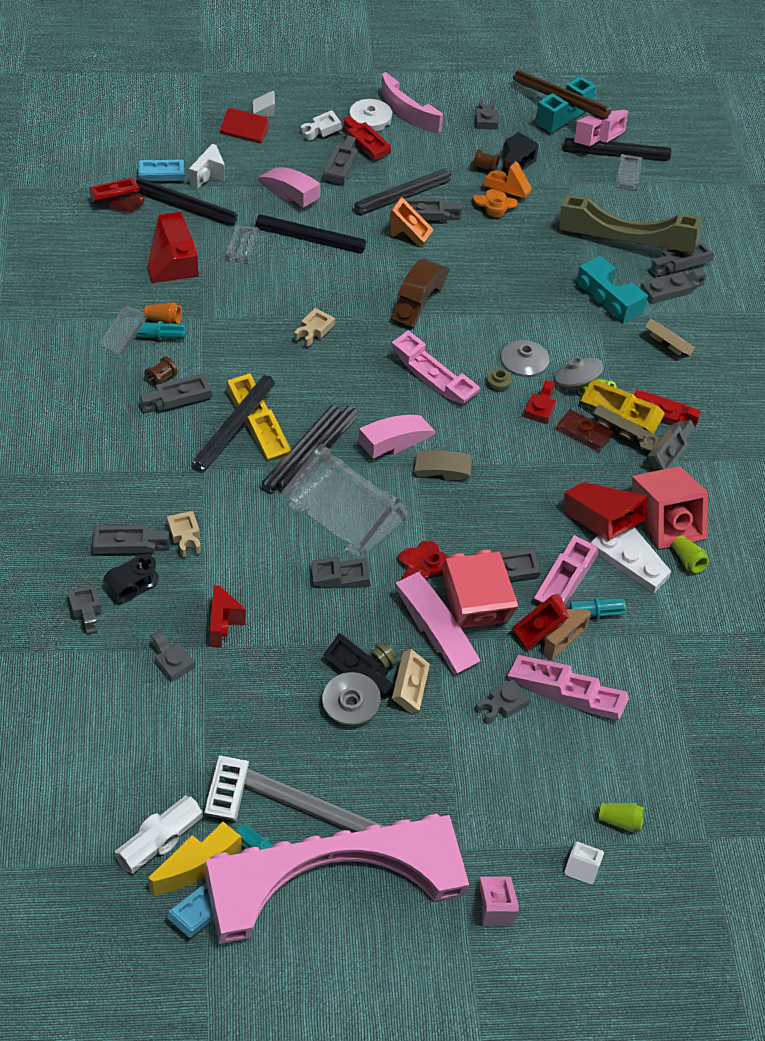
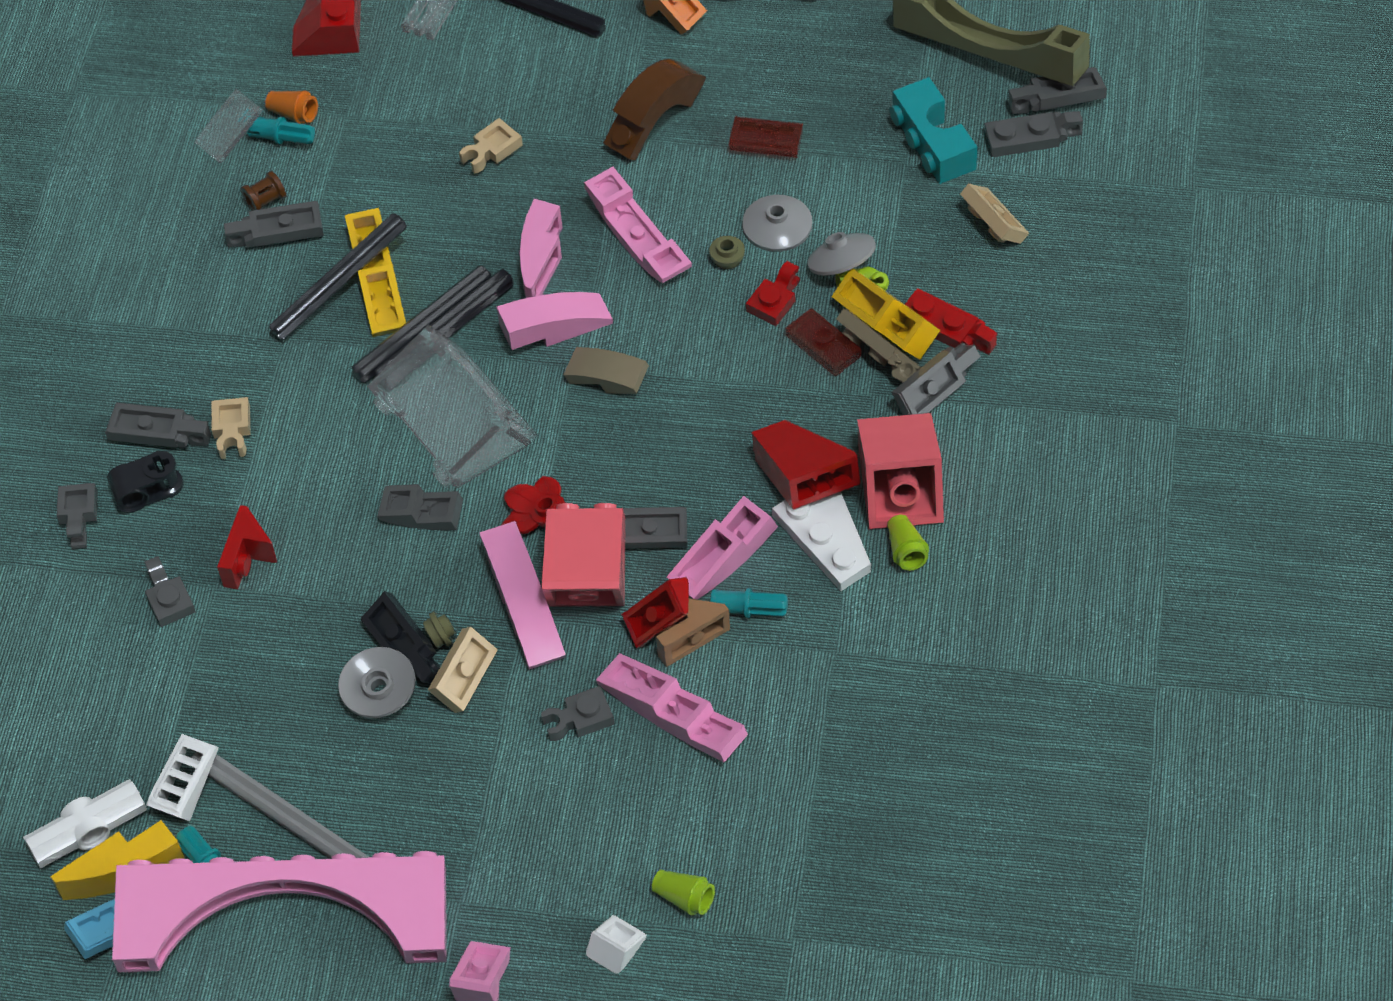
camera: 20 degrees right, 5 degrees up
none -> bright pink slope [520,199,563,298]
none -> clear red plate [729,116,803,158]

